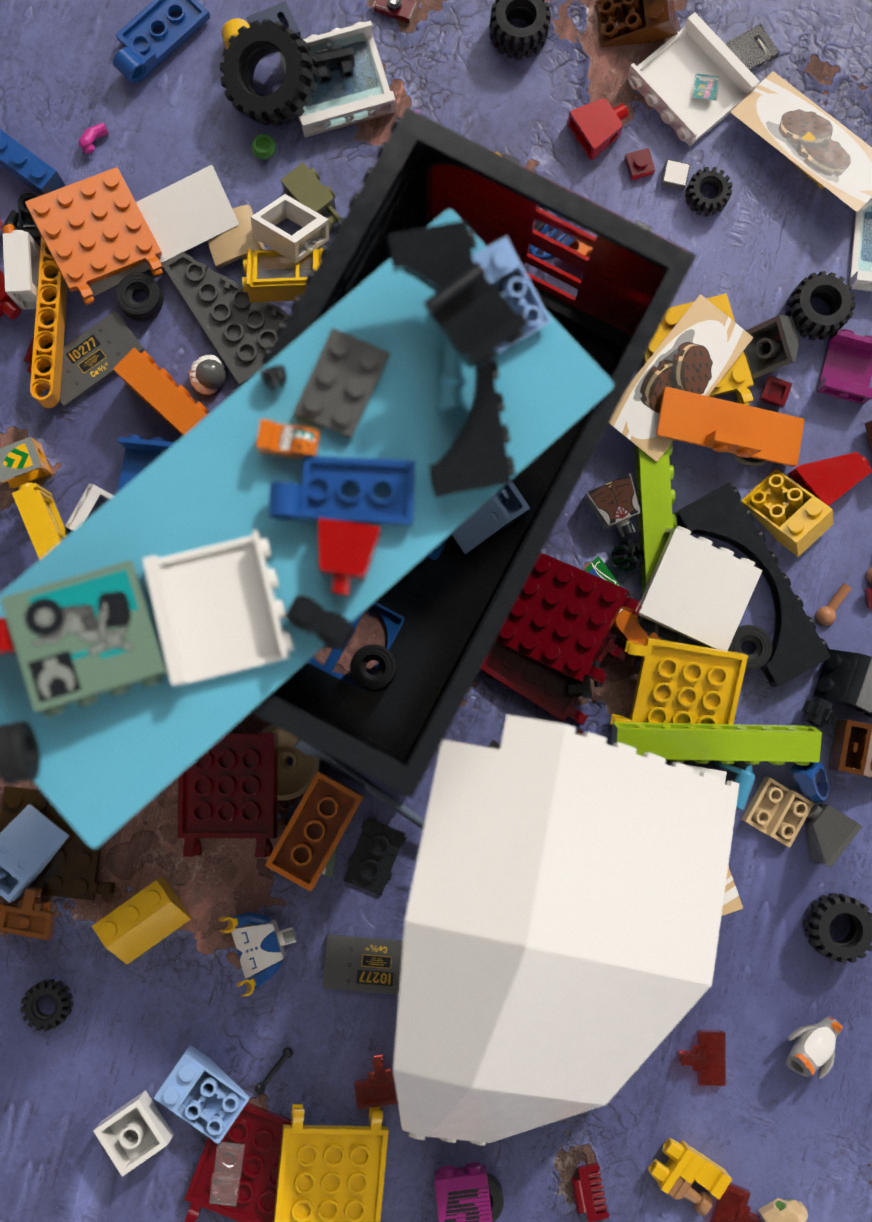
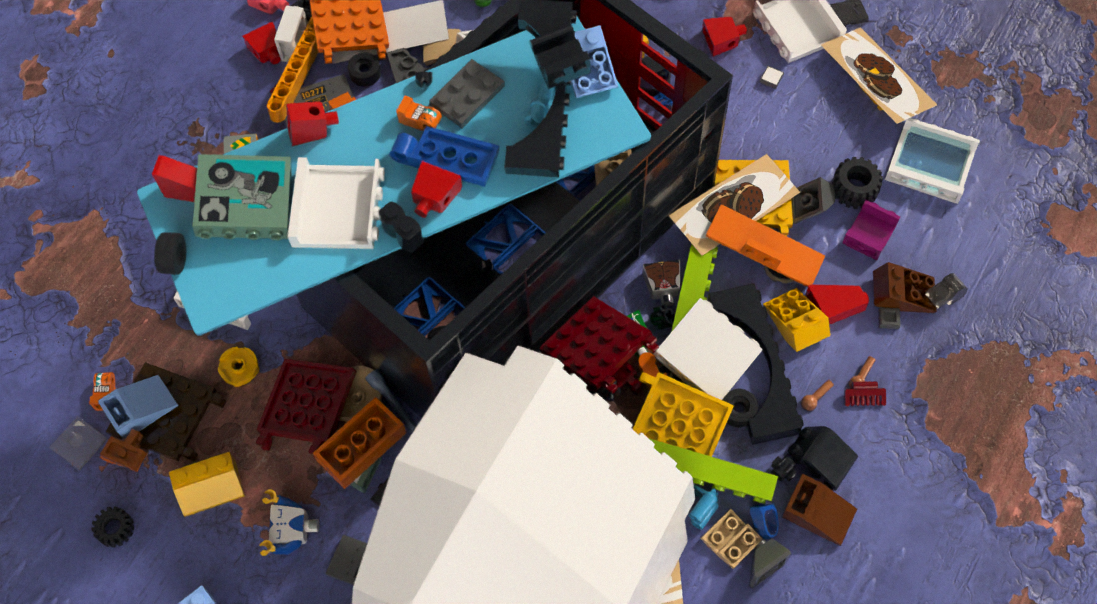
camera: 25 degrees right, 20 degrees down
dark red plate [624,148,656,180] -> none
black tyre [685,167,733,217] -> none
clear tile [692,73,719,101] -> none
dark red plate [759,375,793,408] -> none
none -> red torso [286,102,339,146]

